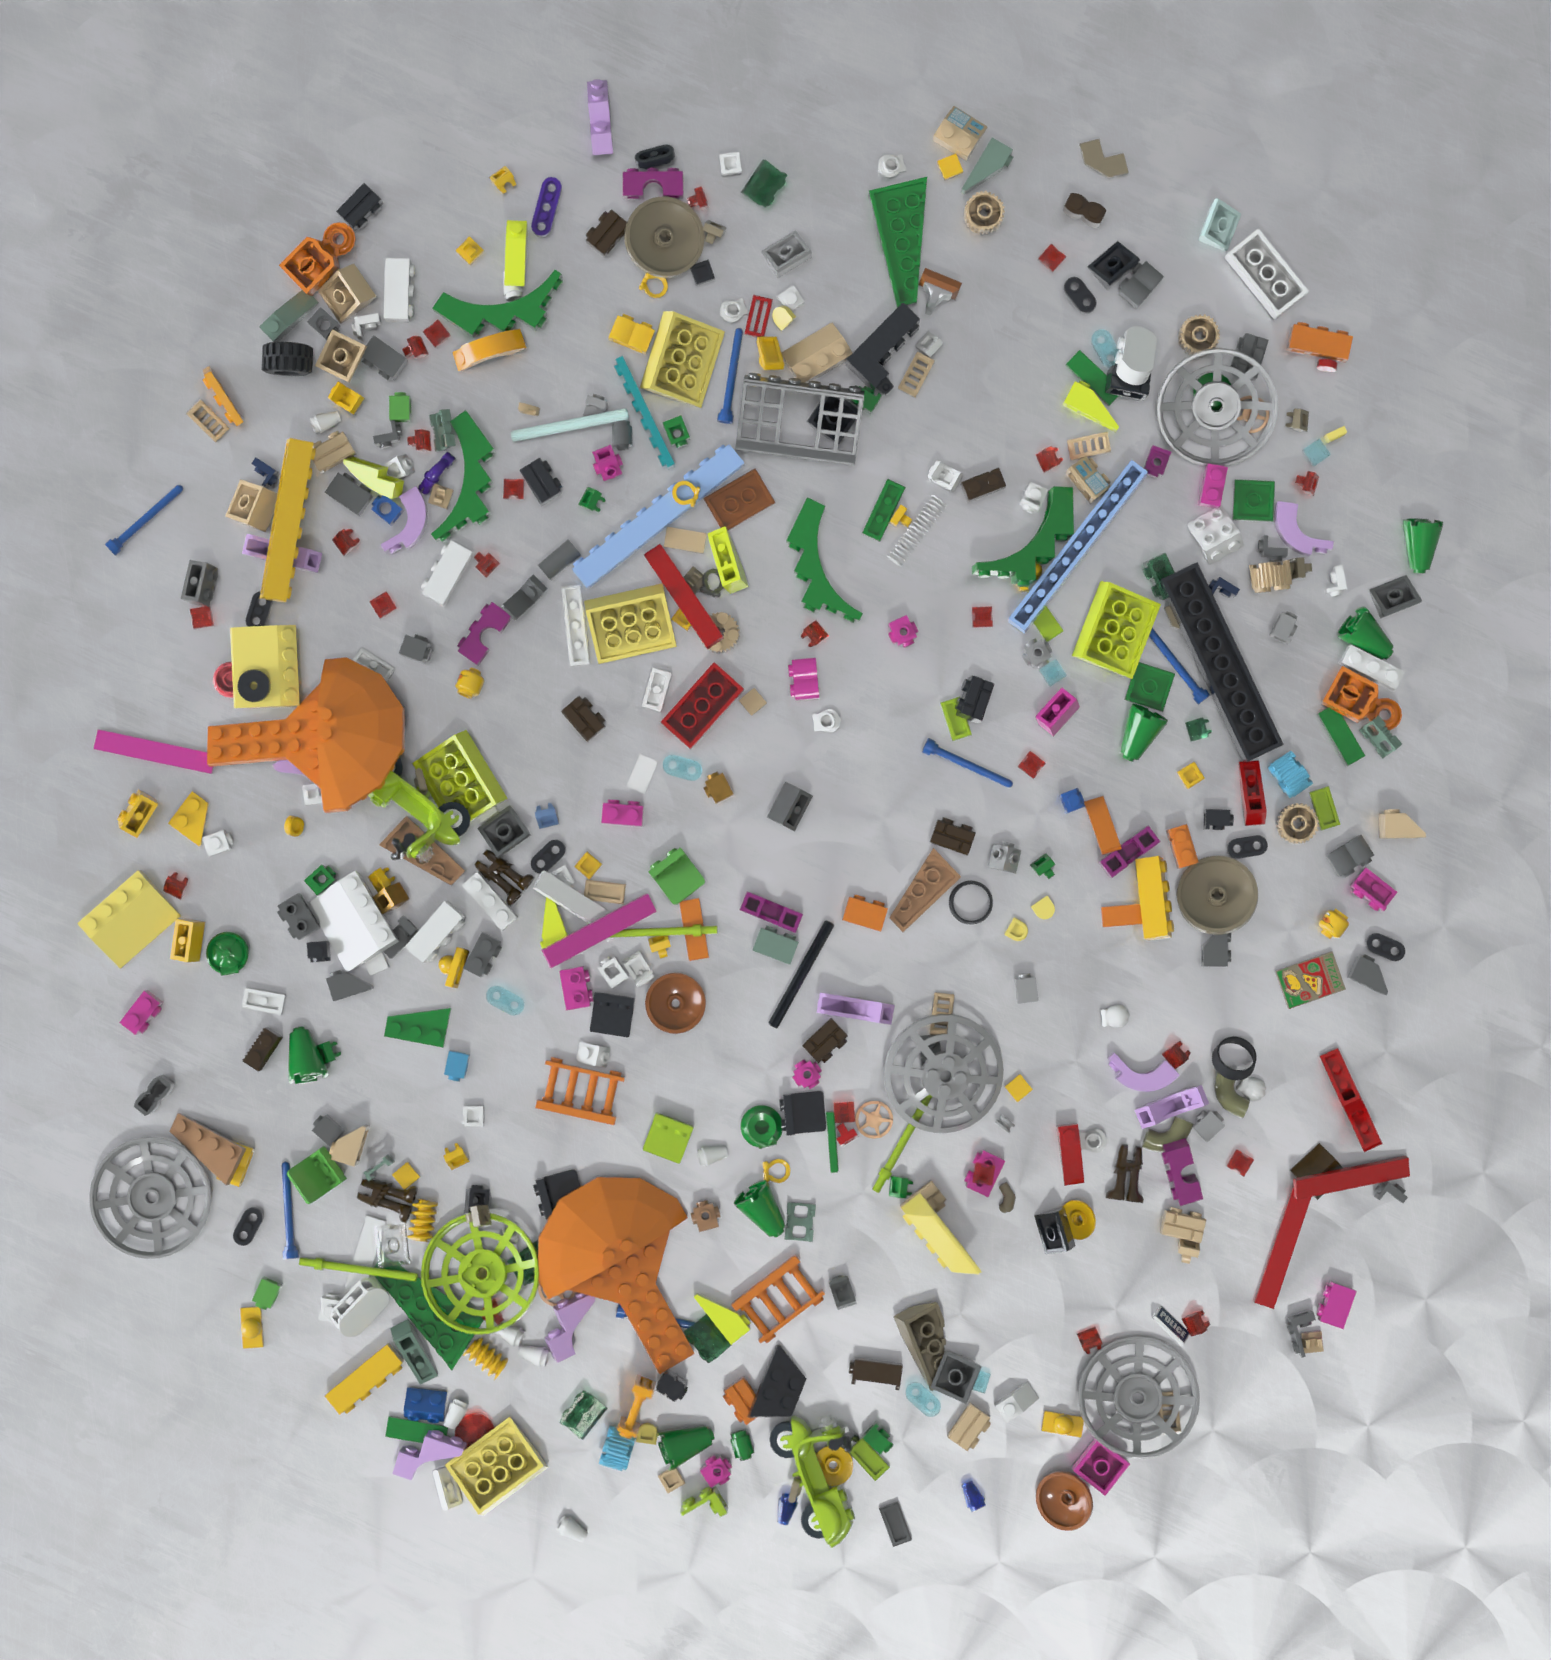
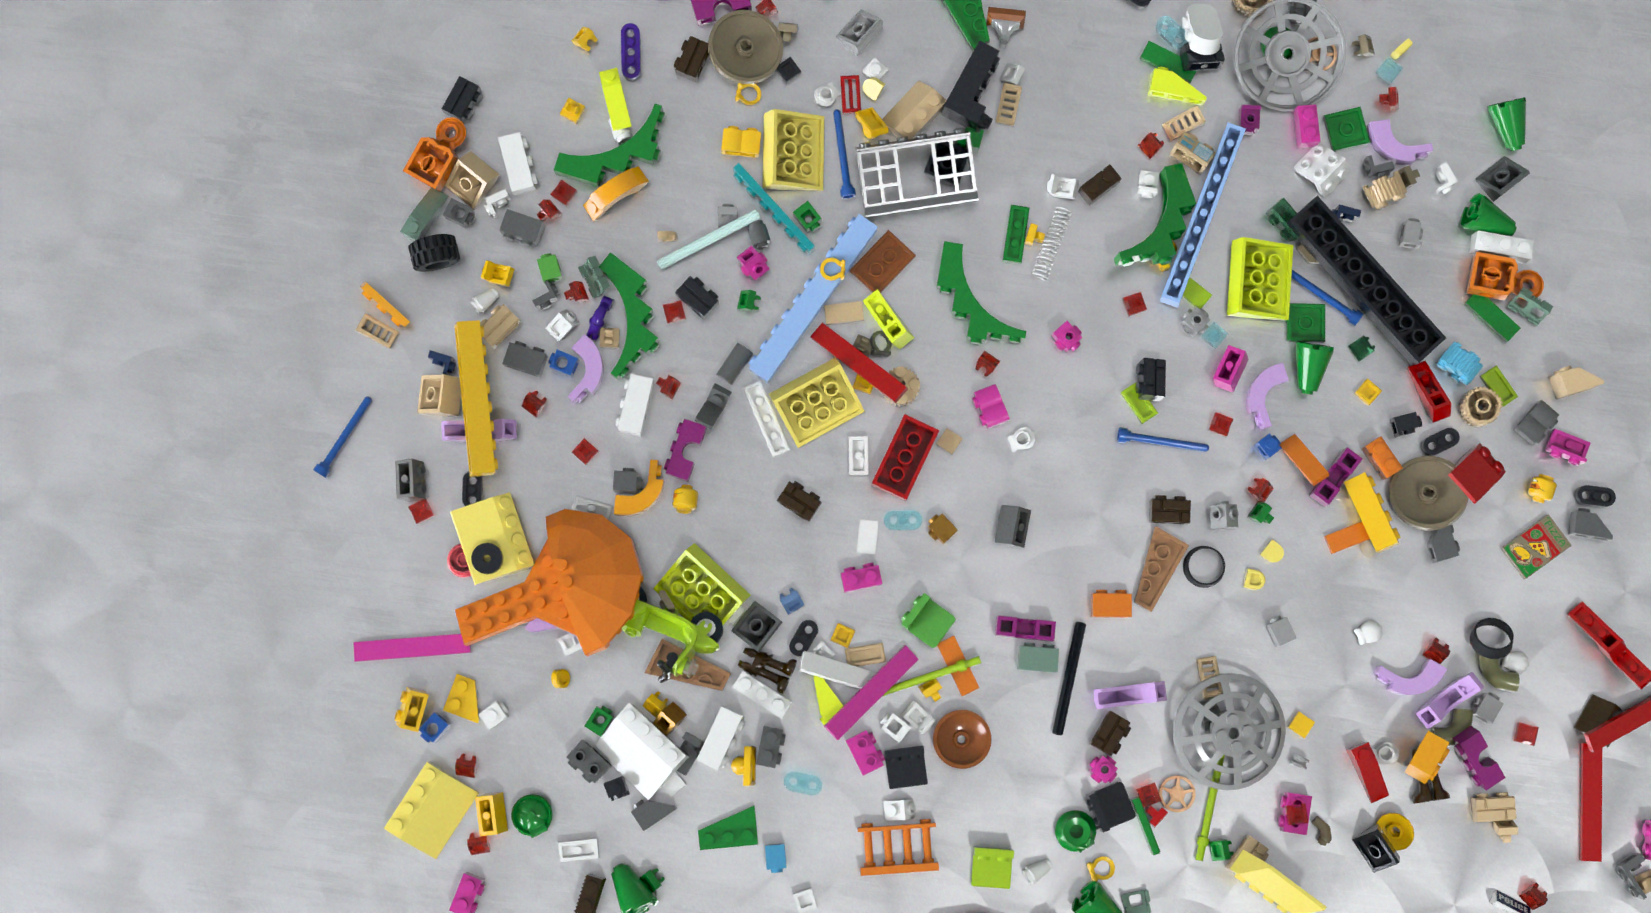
camera: 15 degrees left, 5 degrees down
tan slope [315,330,367,383] -> none
neon yellow slope [343,456,404,499] -> none
none -> blue brick [419,712,451,743]
none -> clear red tile [467,832,490,855]
none -> light orange arch [614,459,665,516]
none -> lavender arch [1246,363,1289,430]
none -> clear red tile [1248,478,1274,503]
none -> light orange brick [1404,731,1450,784]
none -> red slope [1448,443,1506,504]

